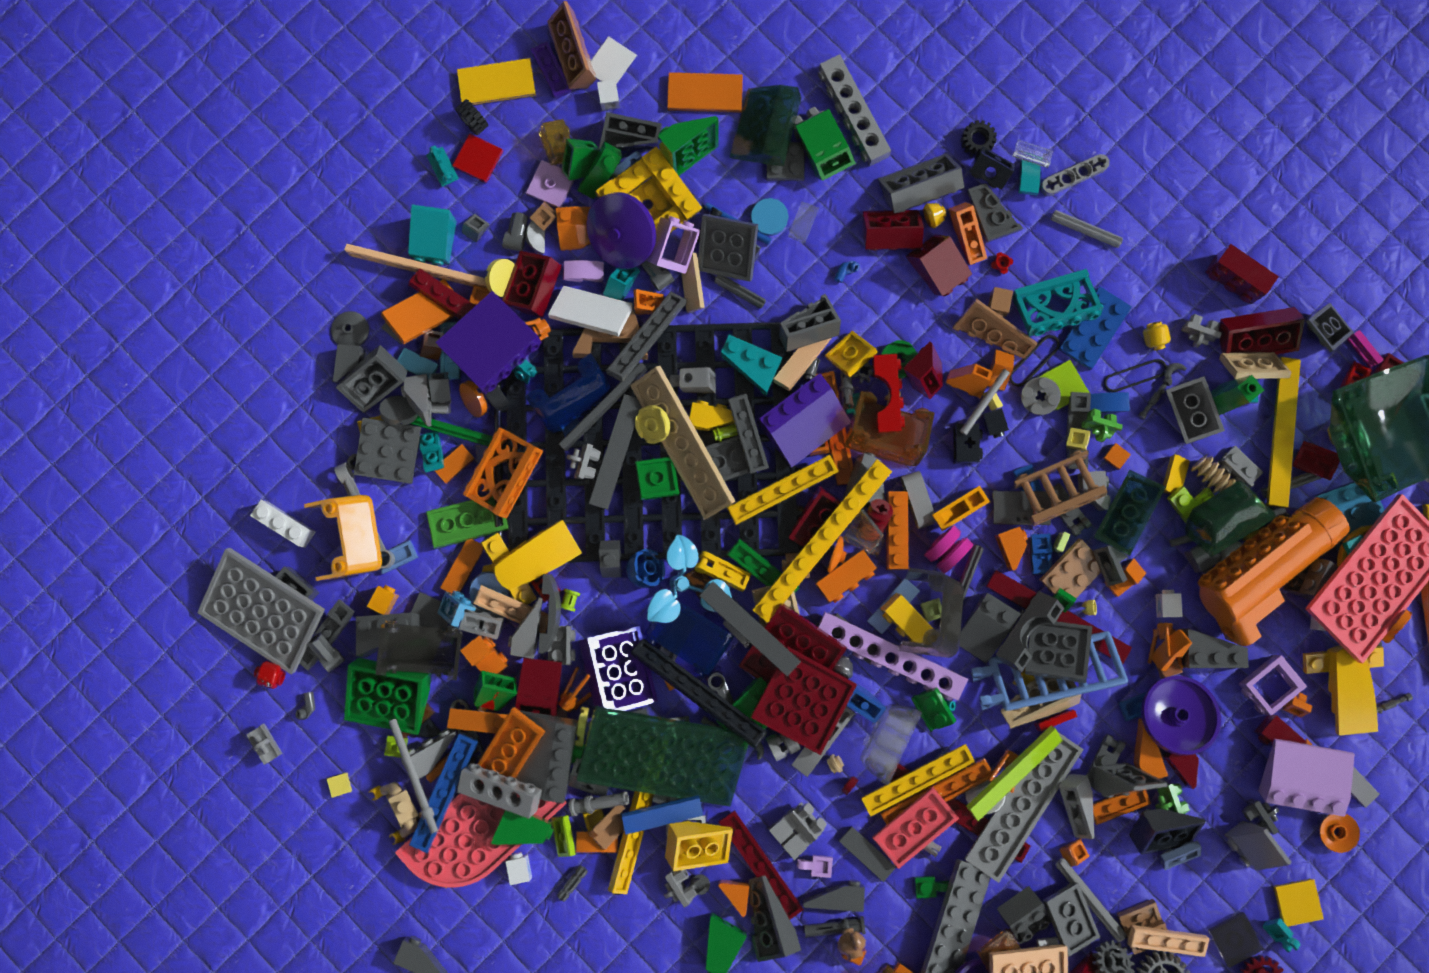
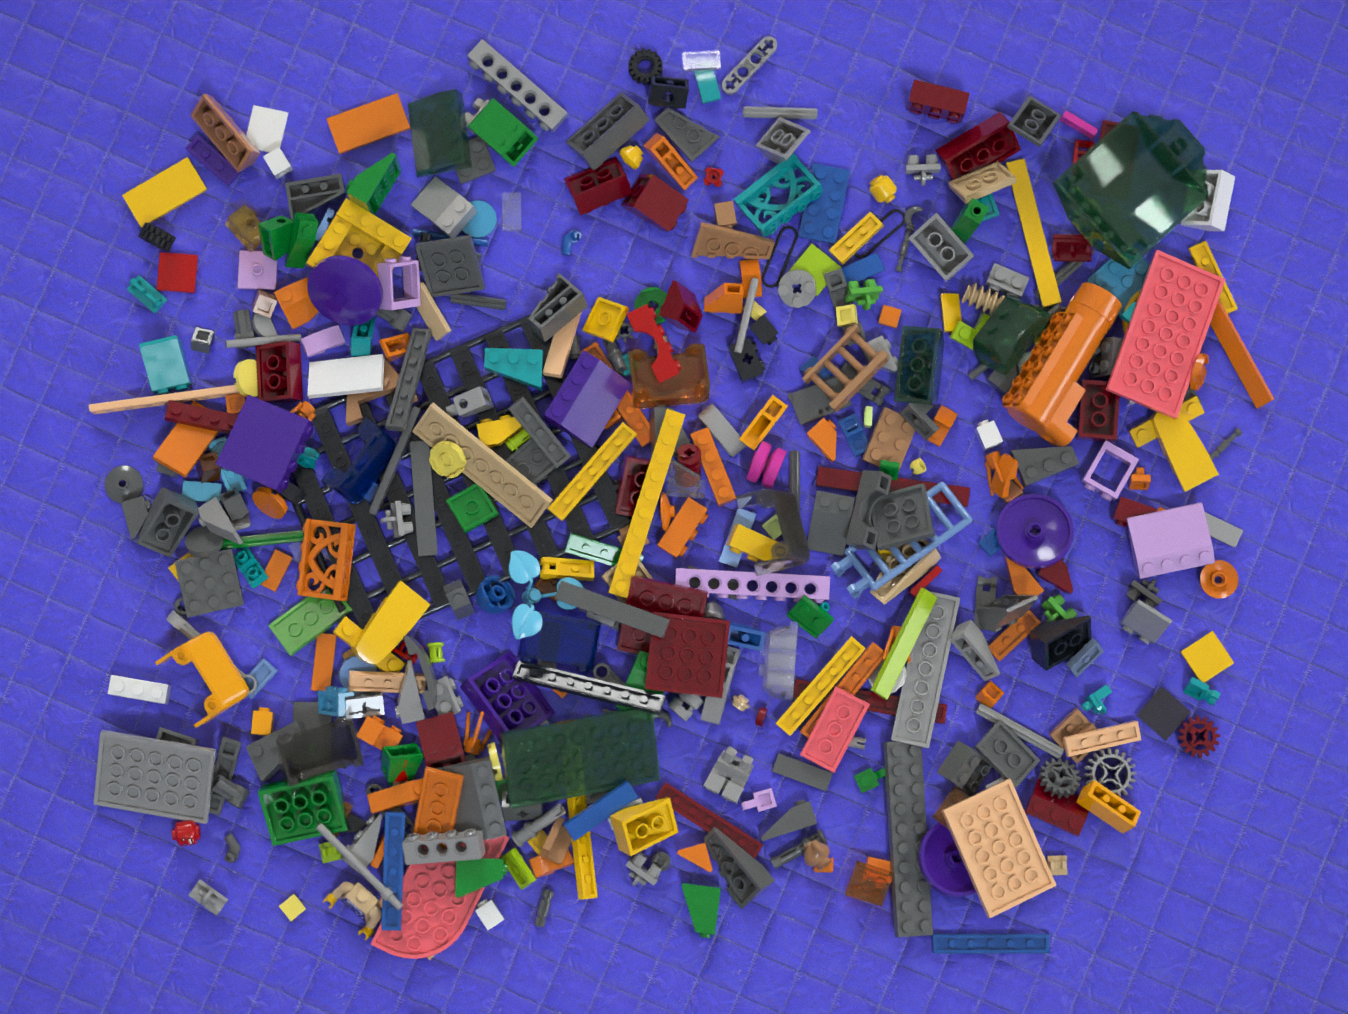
camera: 25 degrees left, 0 degrees up
none -> light grey bar [225,334,301,348]
none -> light grey slope [411,177,477,238]
none -> light grey slope [755,117,811,164]
none -> yellow plate [829,212,884,265]
none -> dark red brick [1076,380,1120,443]
none -> teal piece [1082,685,1112,715]

